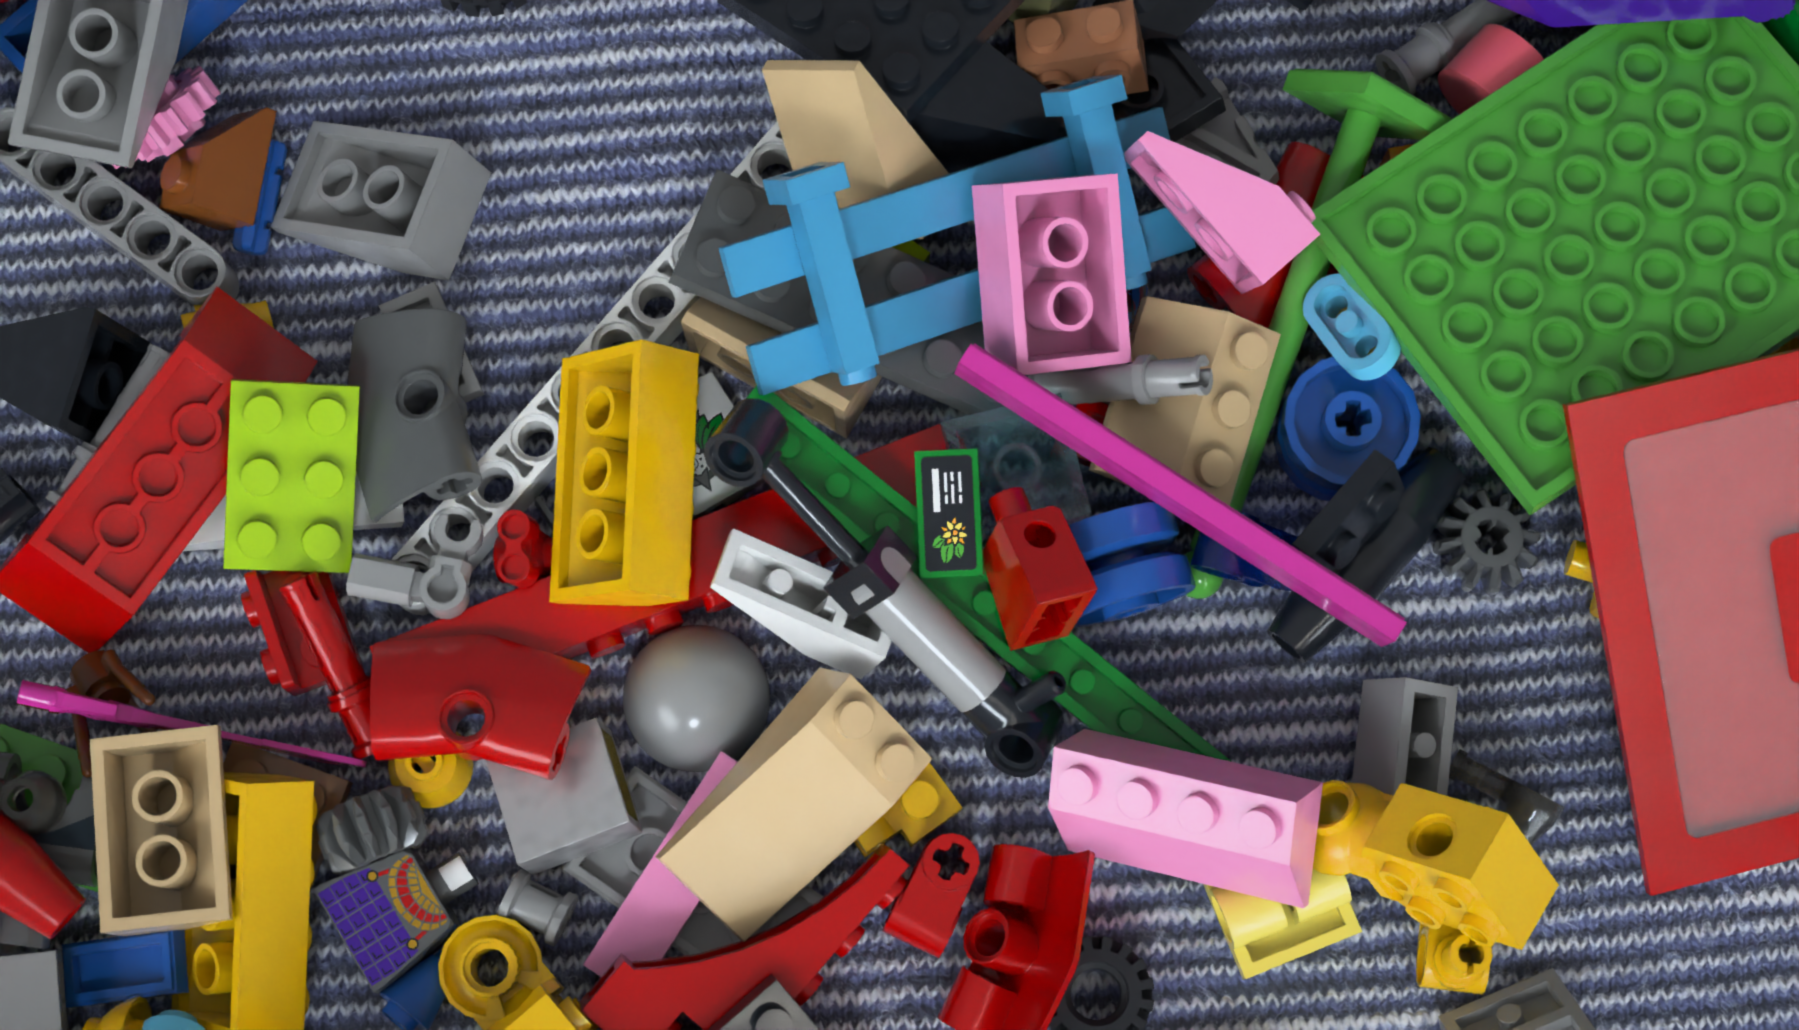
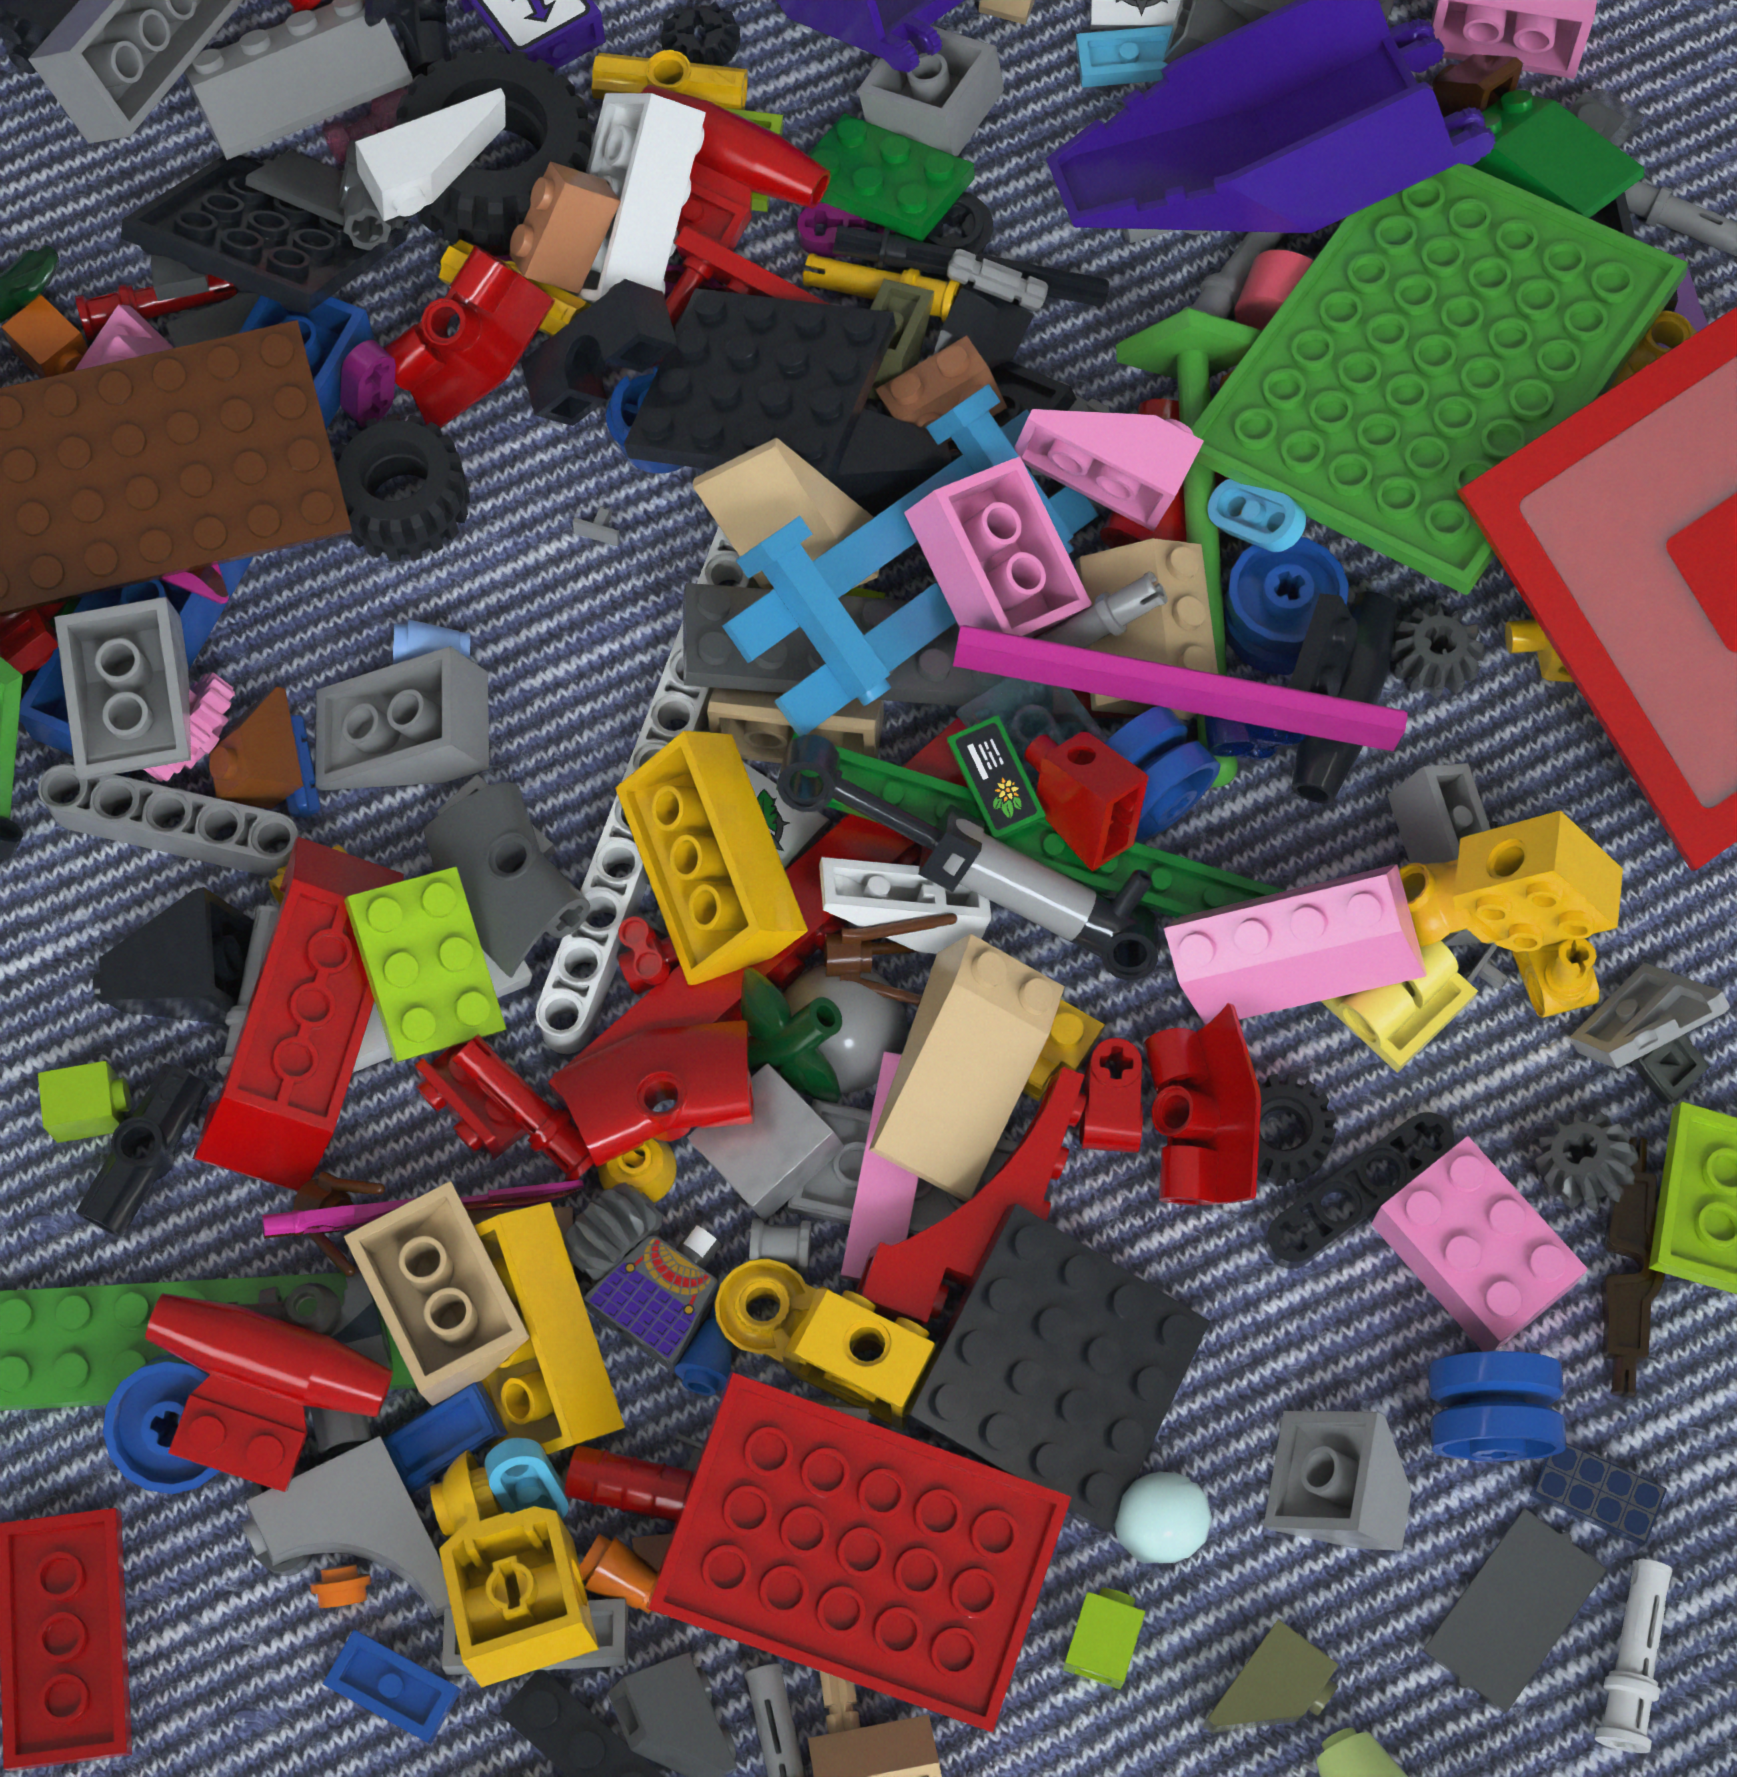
camera: 20 degrees left, 10 degrees down
light grey bar [346,514,484,619] -> none
none -> light blue cone [393,619,470,665]
none -> light grey piece [573,506,620,547]
none -> dark green plant [741,968,842,1103]
none -> reddish brown plant [824,913,958,1006]
none -> light grey piece [1466,943,1508,990]

